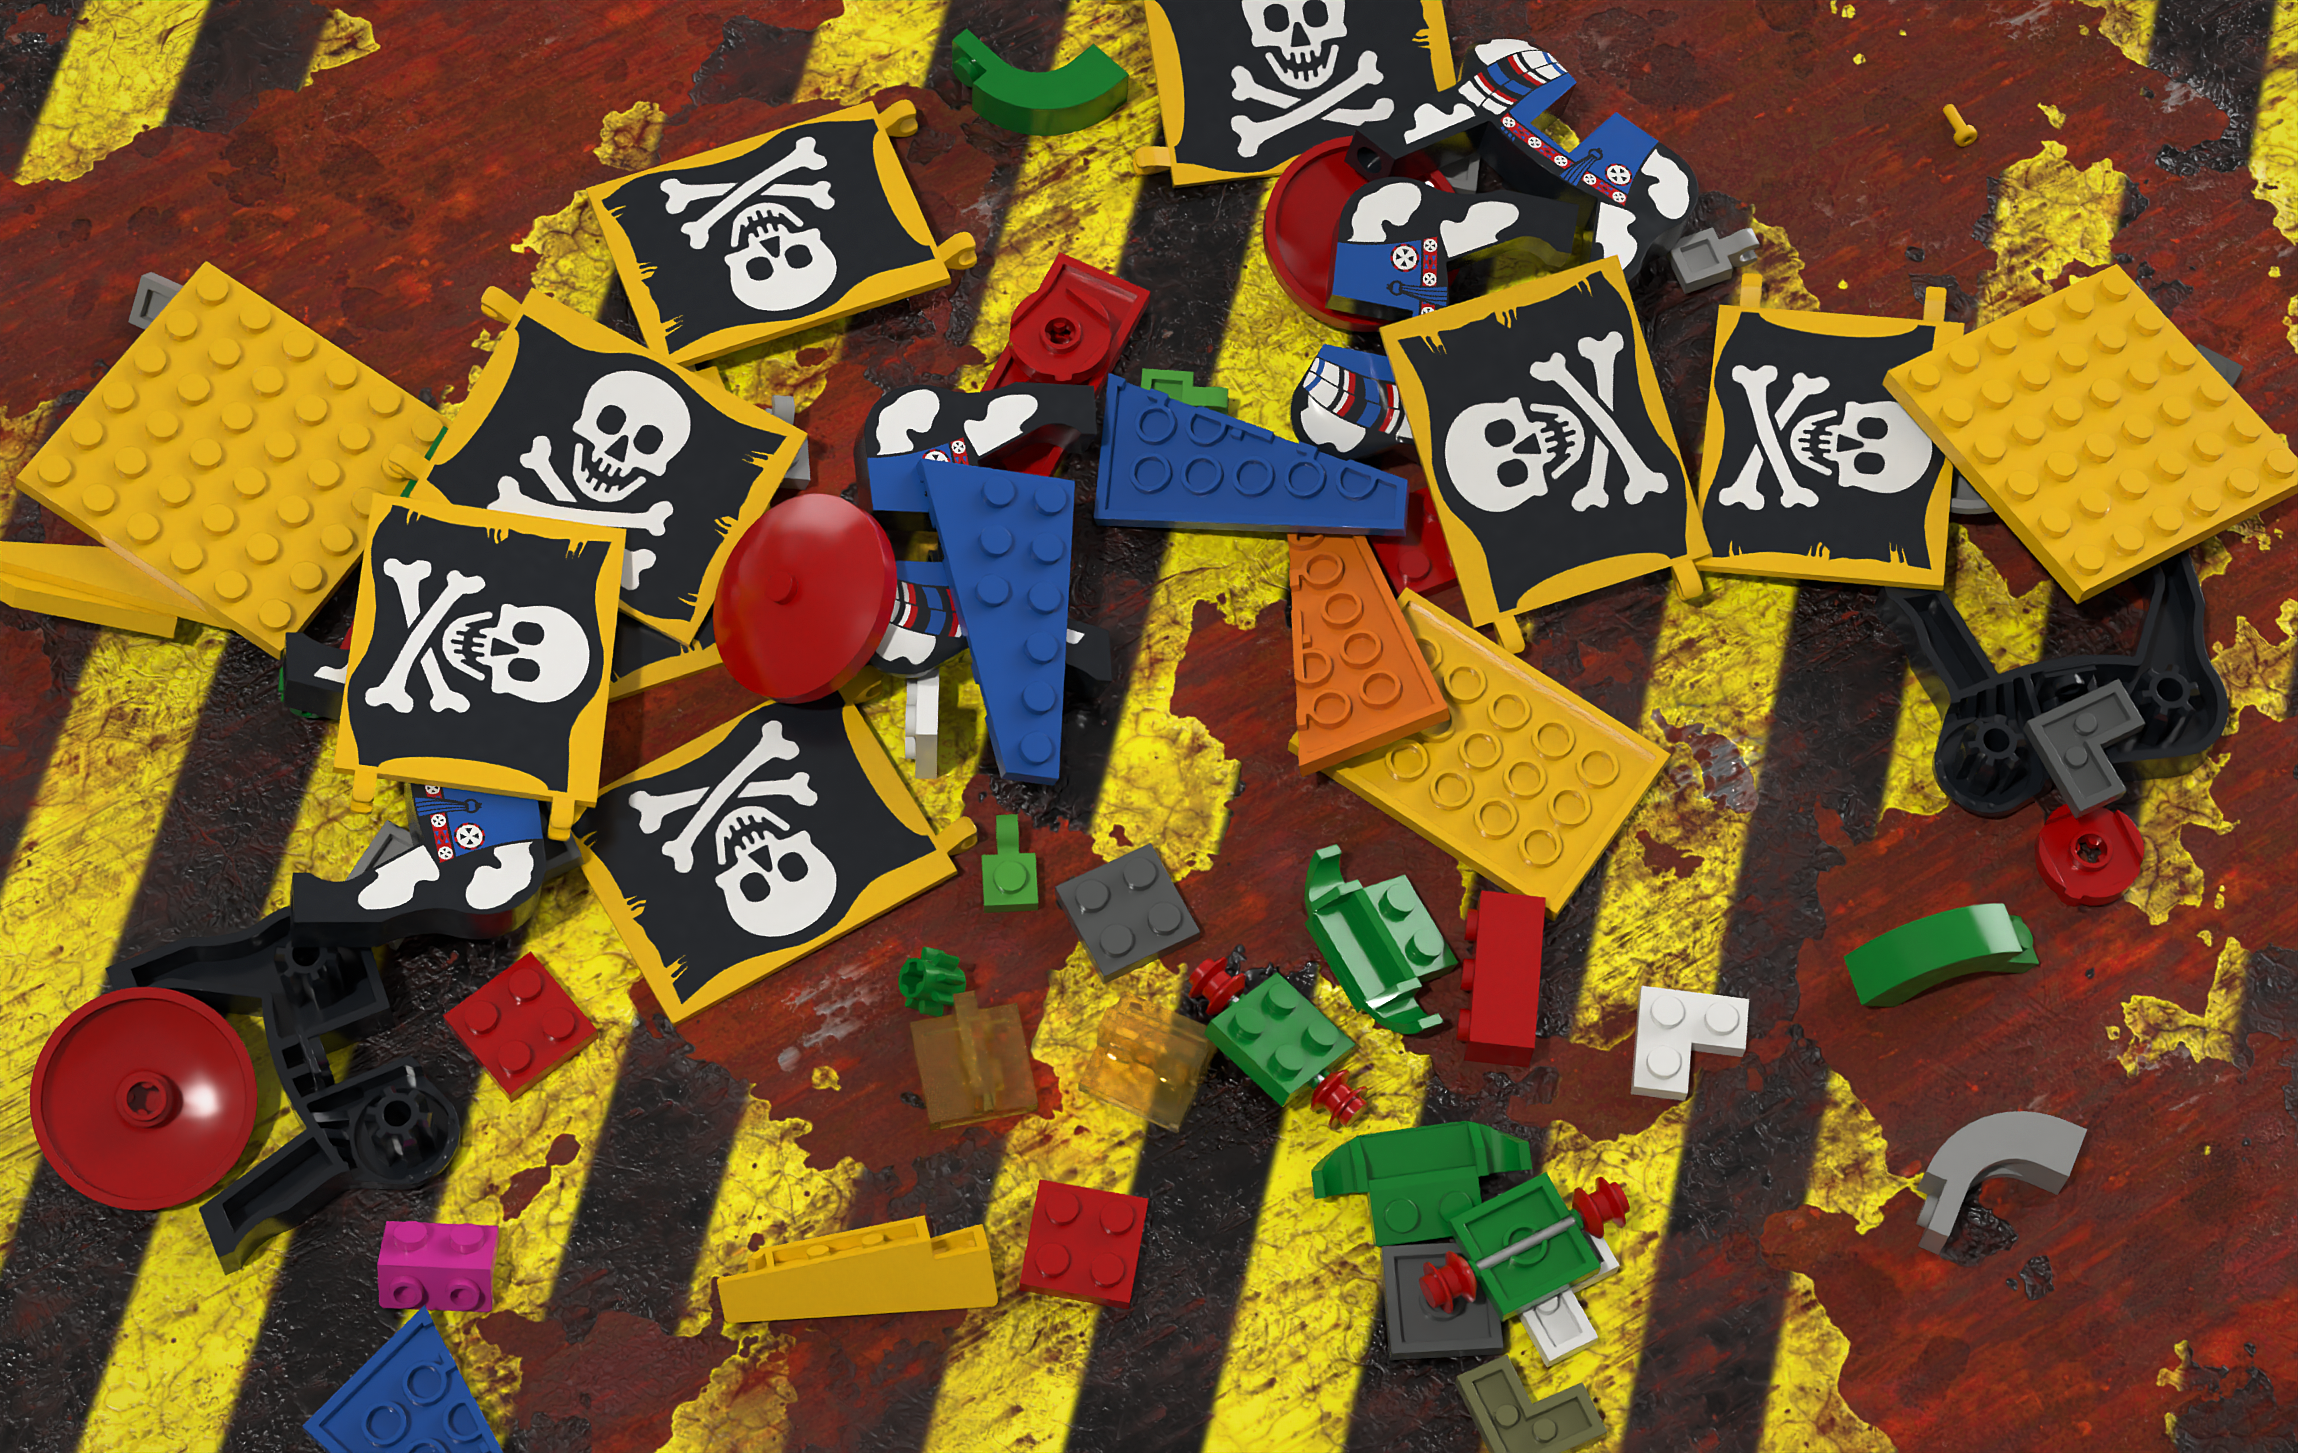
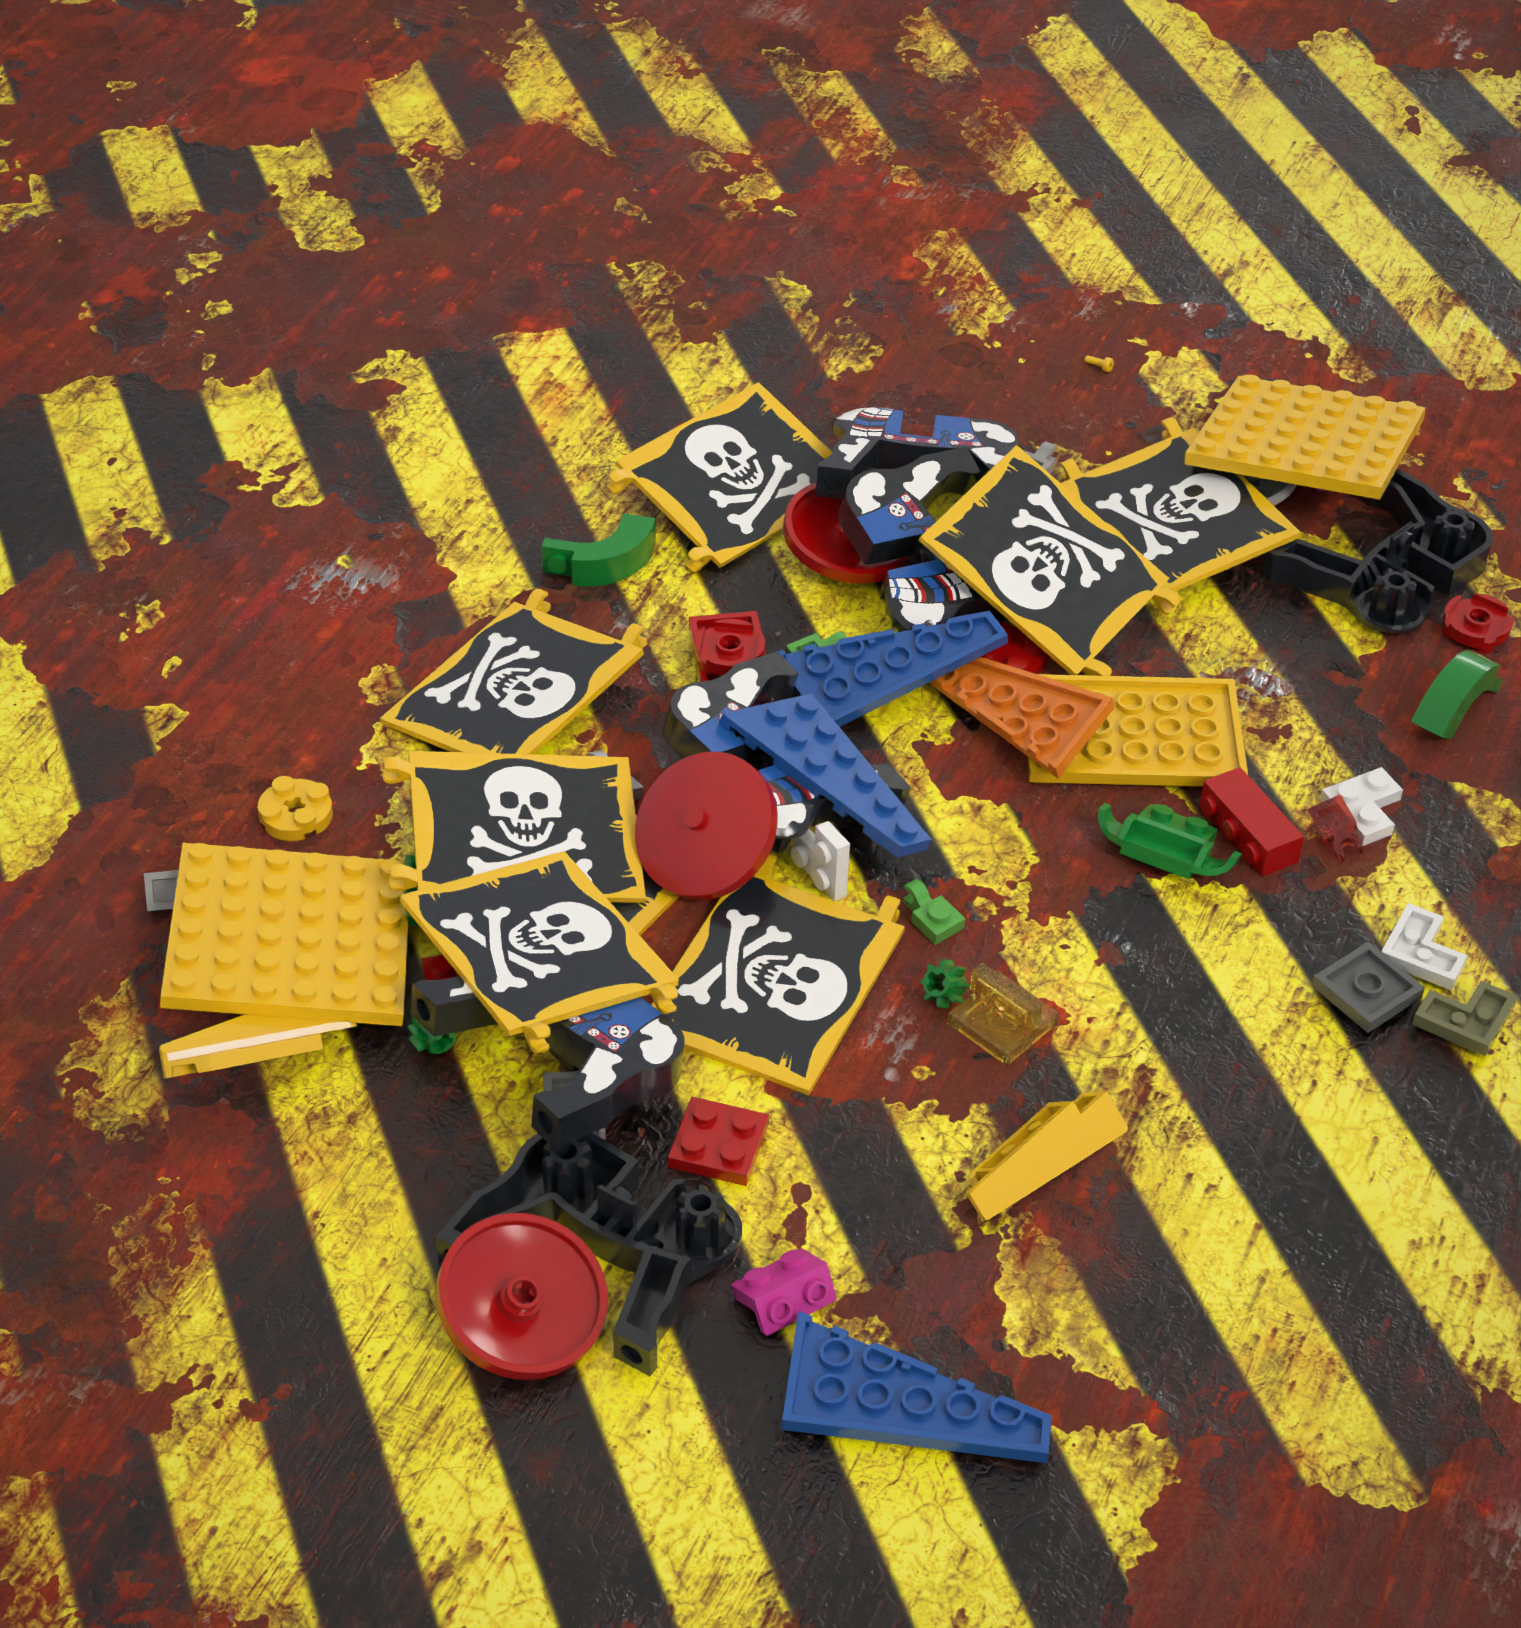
camera: 30 degrees left, 20 degrees down
red plate [1019,1179,1149,1310] -> none
dark grey plate [1055,843,1200,985] -> none
clear yellow bracket [1078,990,1218,1134] -> none
green plate [1188,957,1368,1129] -> none
green plate [1311,1120,1532,1247] -> none
green plate [1419,1172,1630,1322] -> none
dark grey plate [2023,679,2146,819] -> none
none -> yellow plate [257,776,333,841]
none -> clear red plate [1307,794,1363,862]

